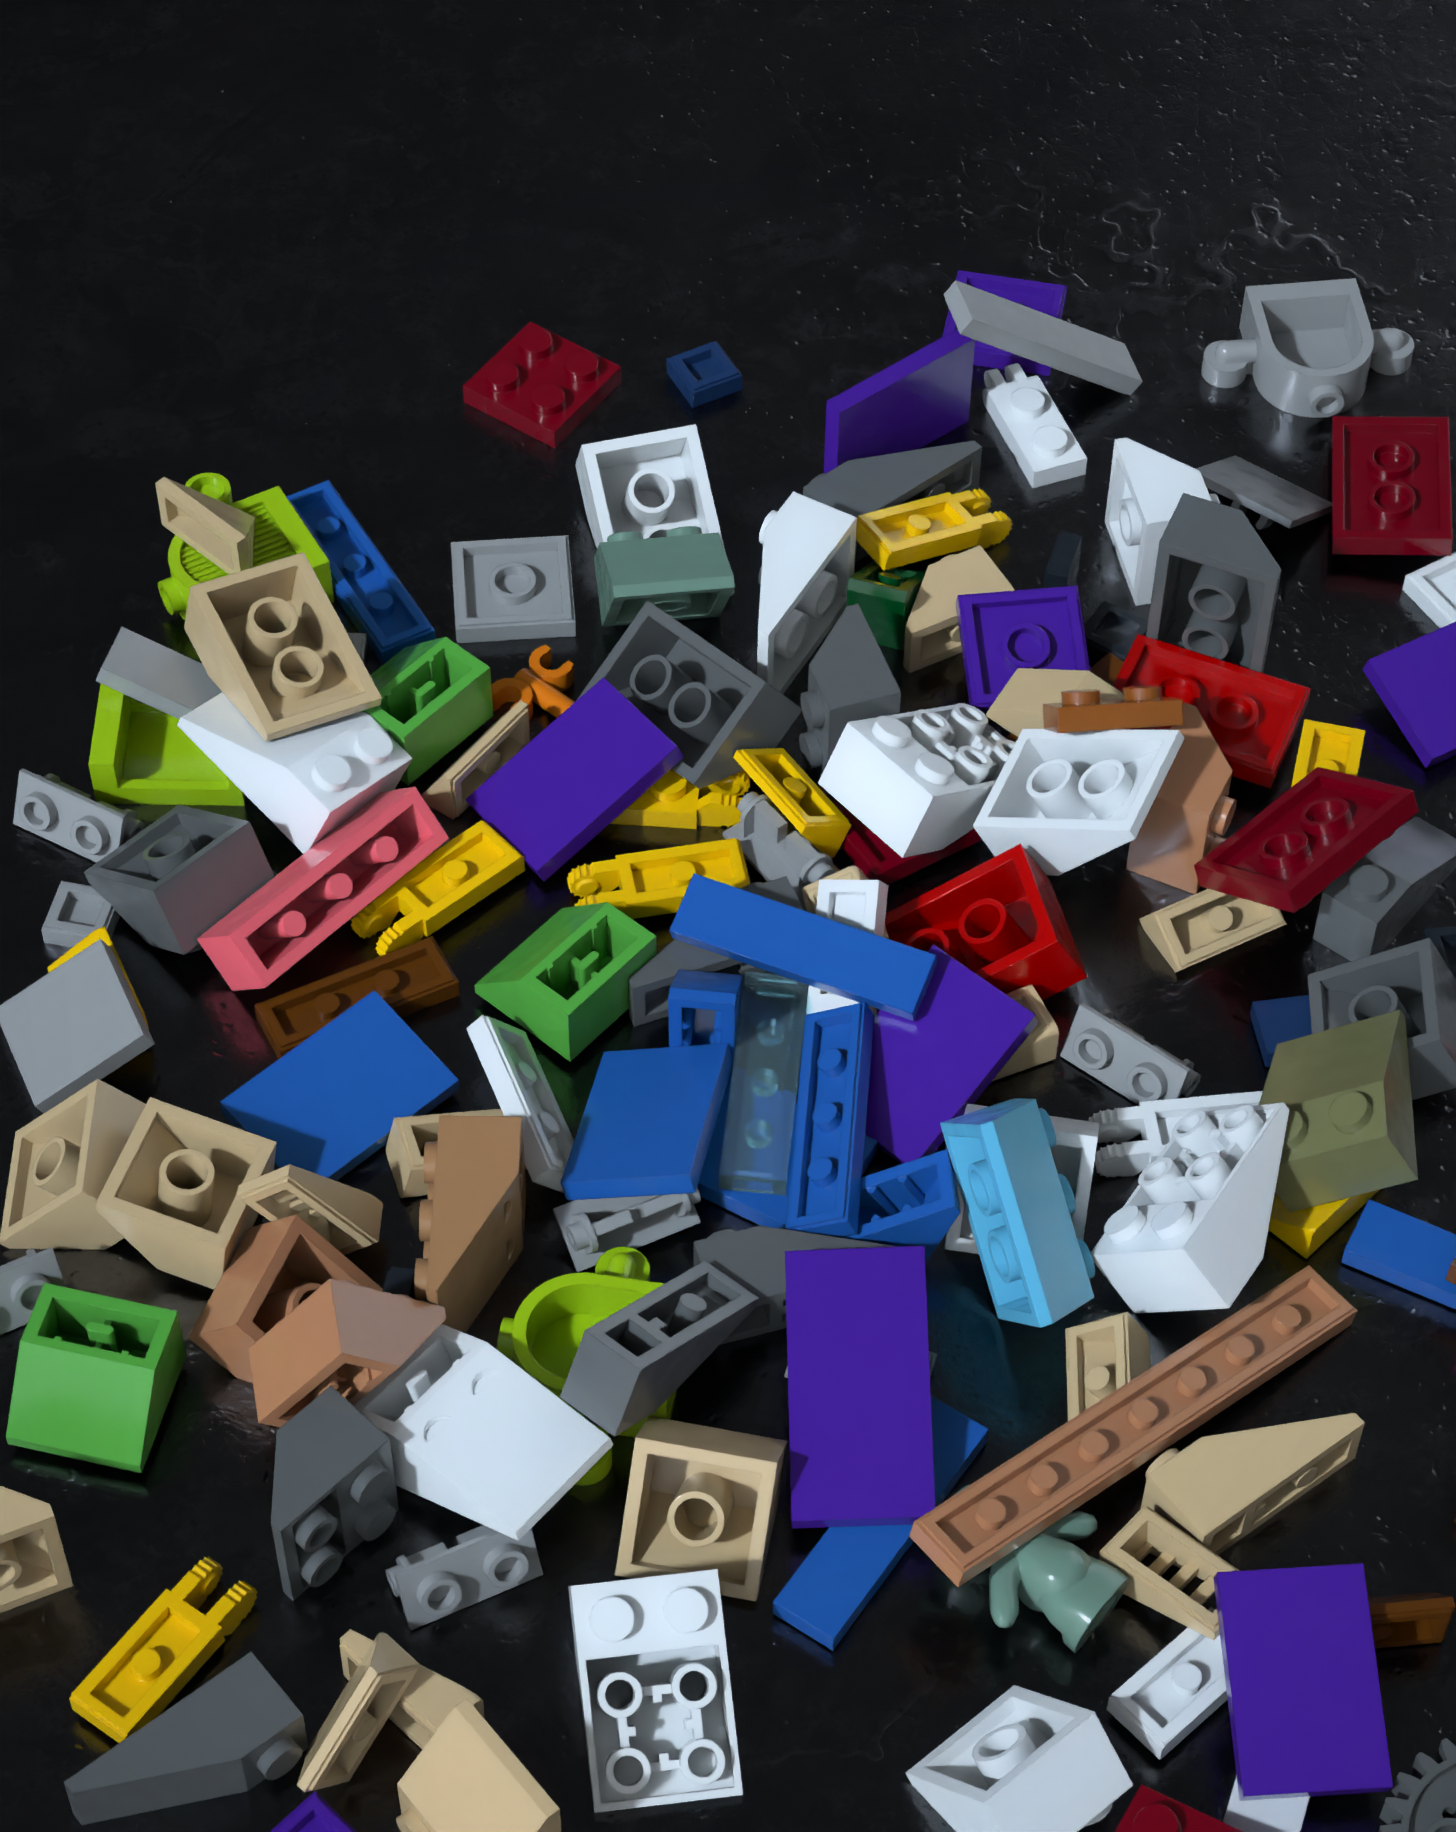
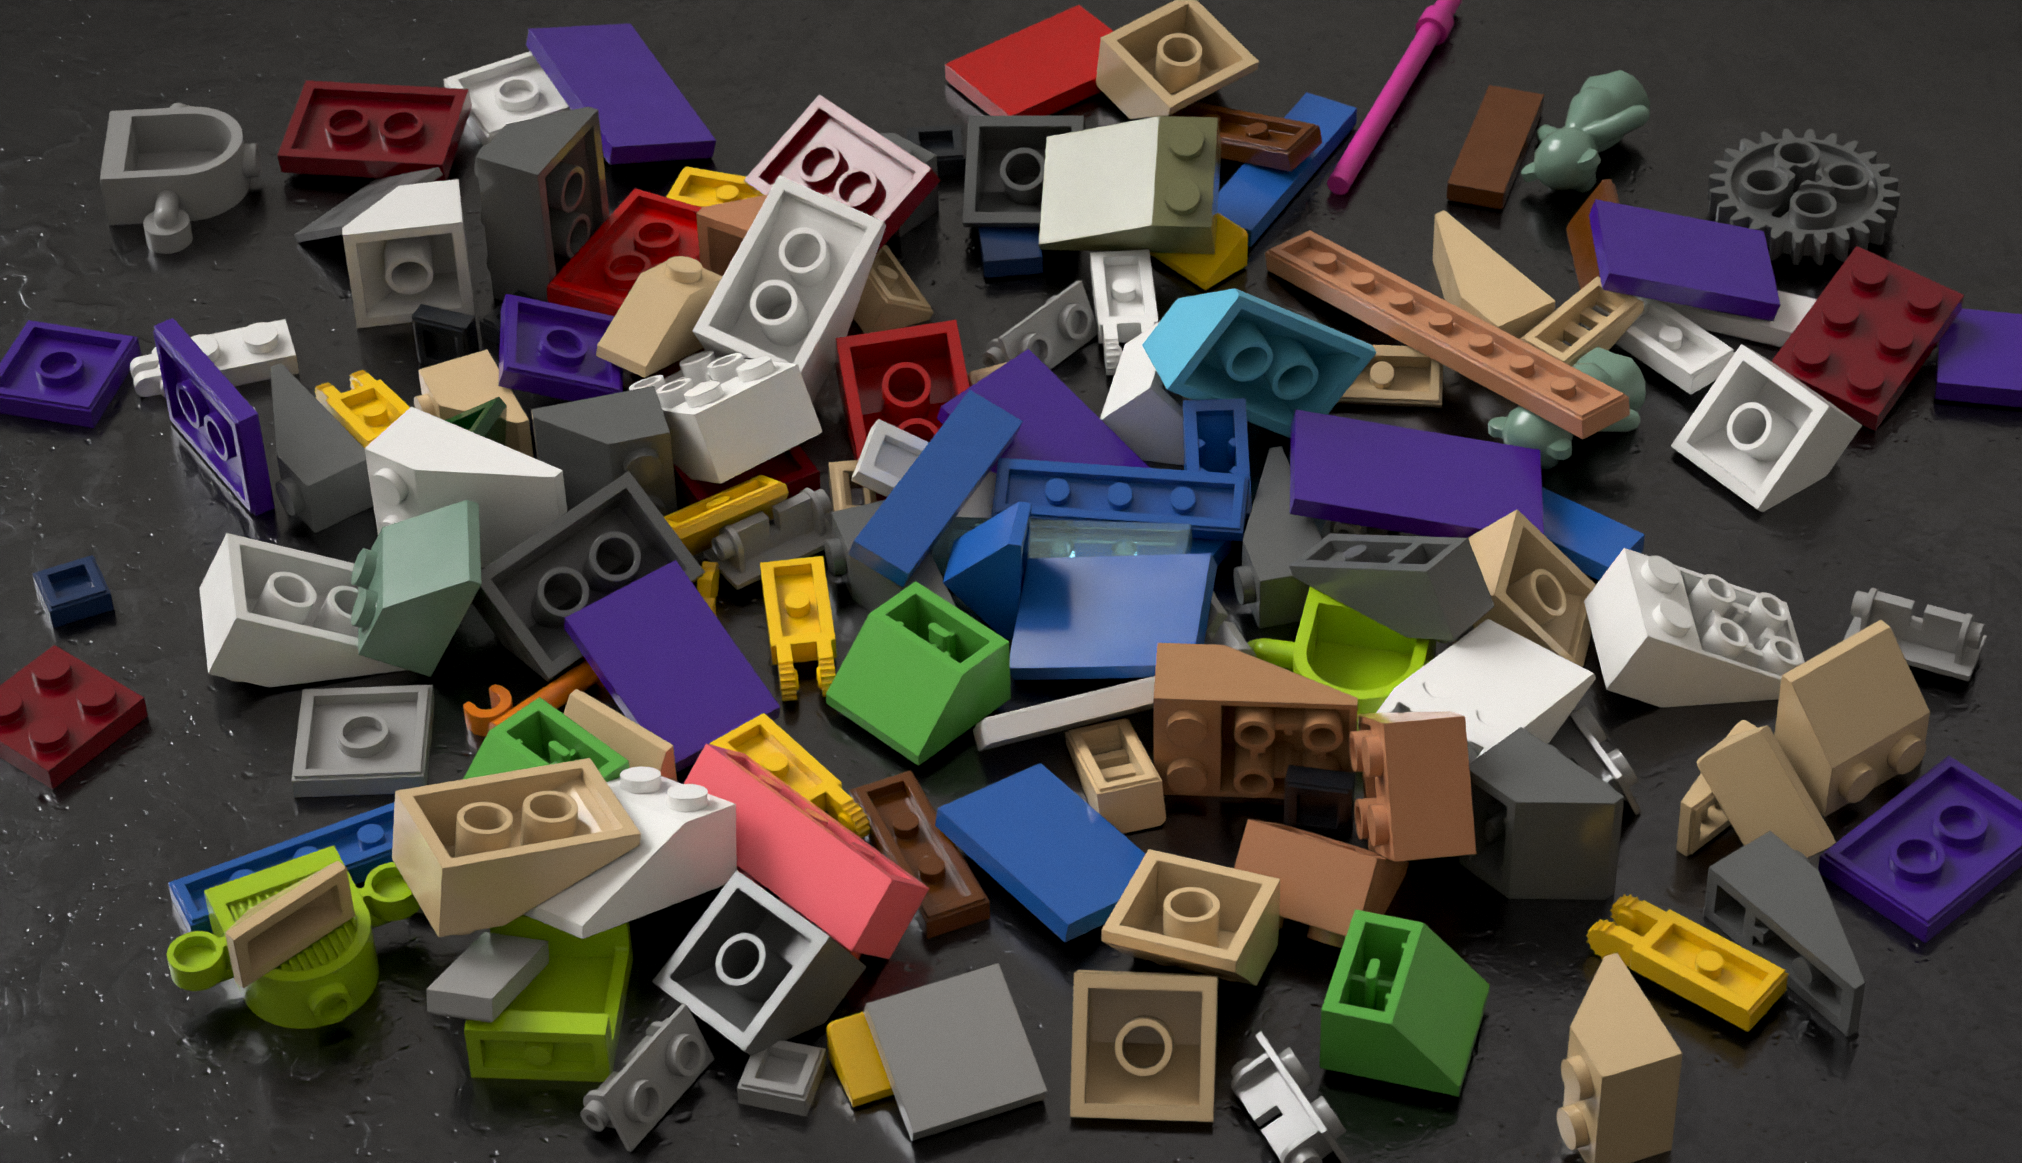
camera: 85 degrees left, 10 degrees down
tan slope [236,1164,383,1255] -> none
light grey tile [943,280,1143,395] -> none
dark orange plate [1043,685,1183,733] -> none
white slope [1091,1102,1289,1313] -> none

